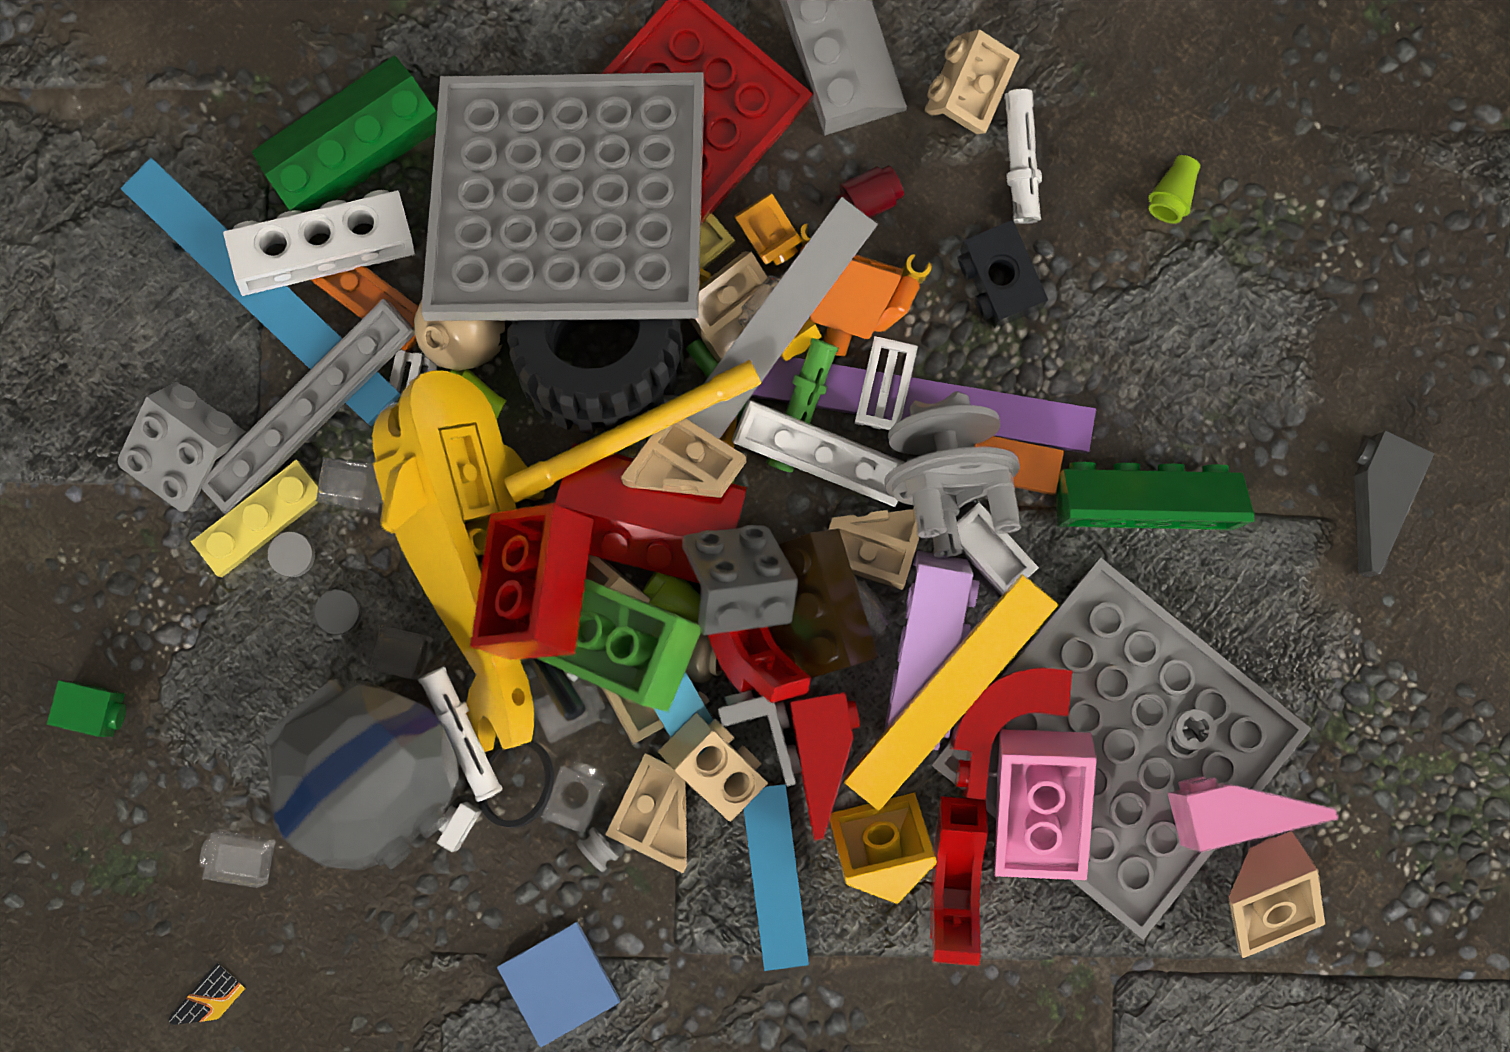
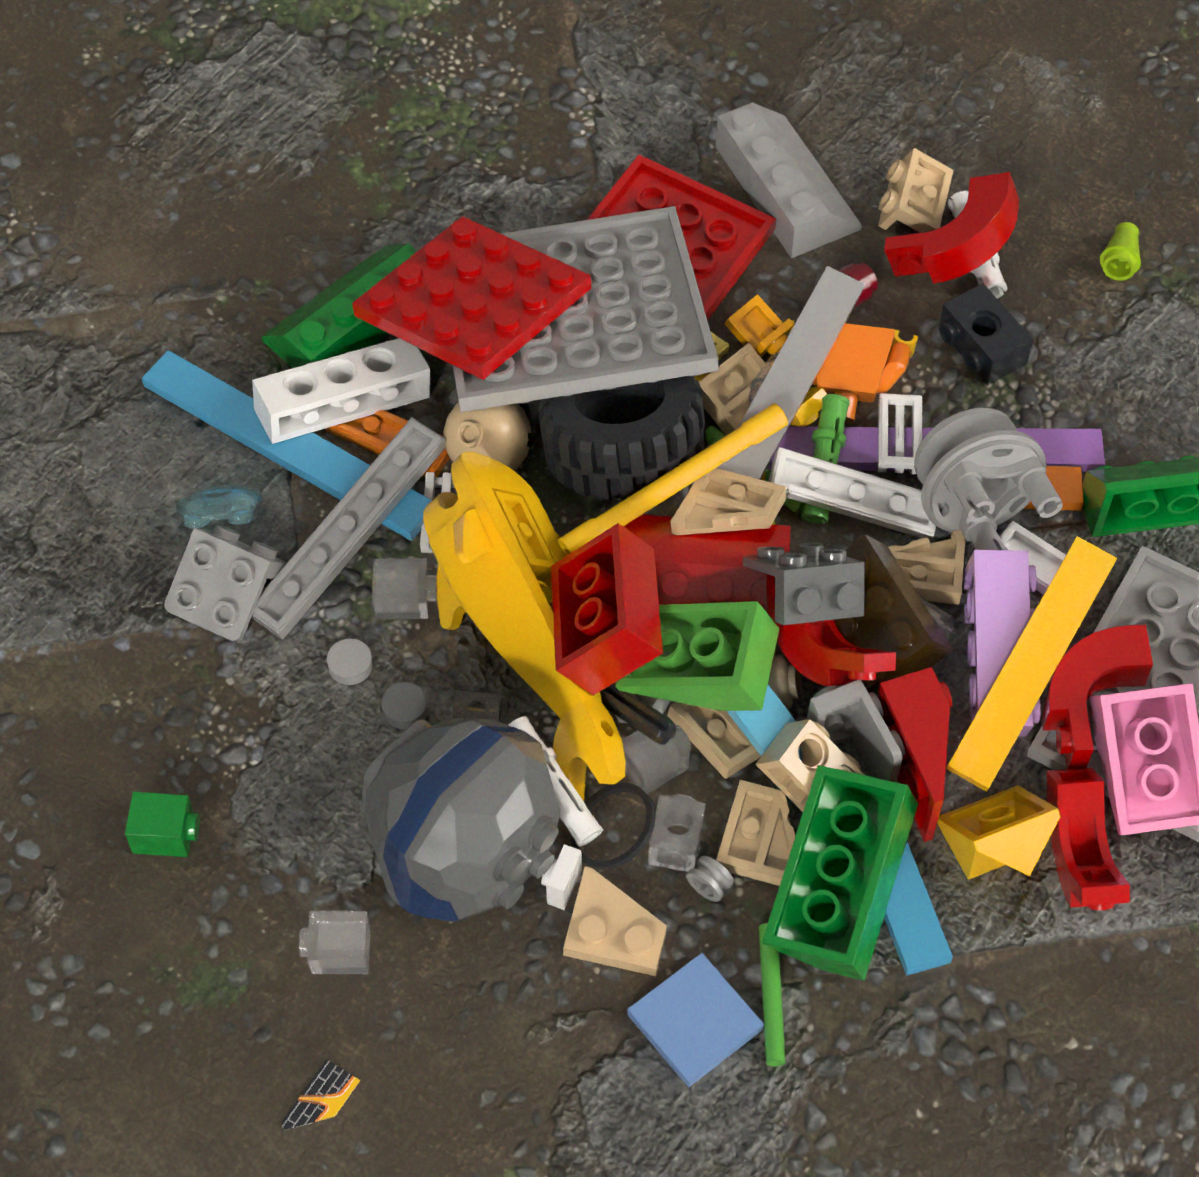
camera: 10 degrees left, 25 degrees down
light yellow plate [191,460,327,577] -> none
none -> clear light blue dish [175,485,262,528]
none -> red plate [352,216,592,380]
none -> tan wing [563,866,667,976]
none -> bright green bar [759,923,786,1066]
none -> green slope [762,765,918,981]
none -> red arch [884,172,1019,284]

